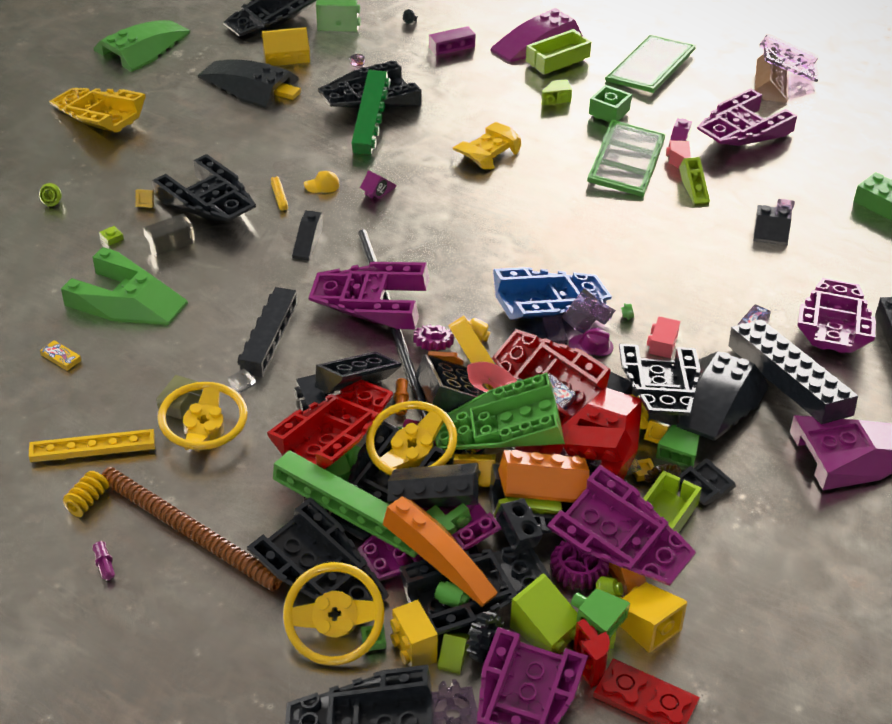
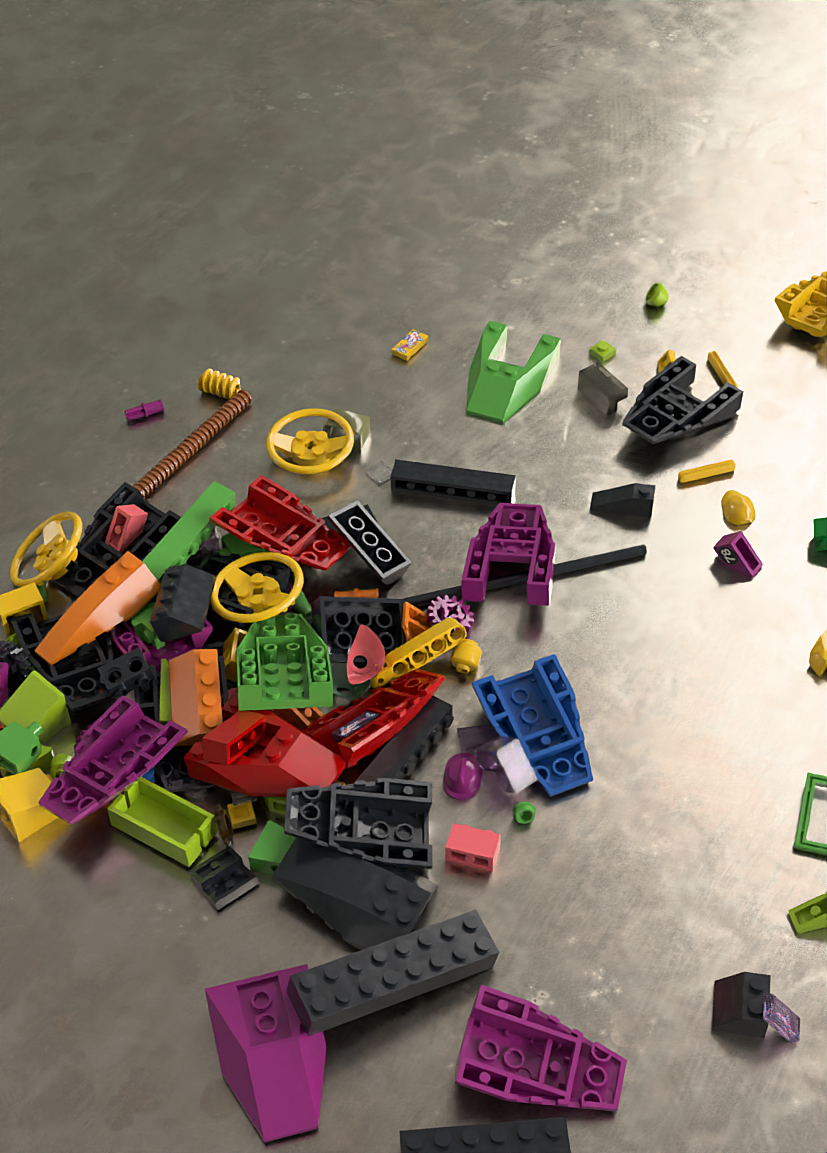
camera: 90 degrees right, 5 degrees up
yellow plate [29,429,155,462] -> none
tile [738,304,771,325] -> none
none -> coral slope [105,504,148,553]
none -> yellow axle [707,351,738,388]

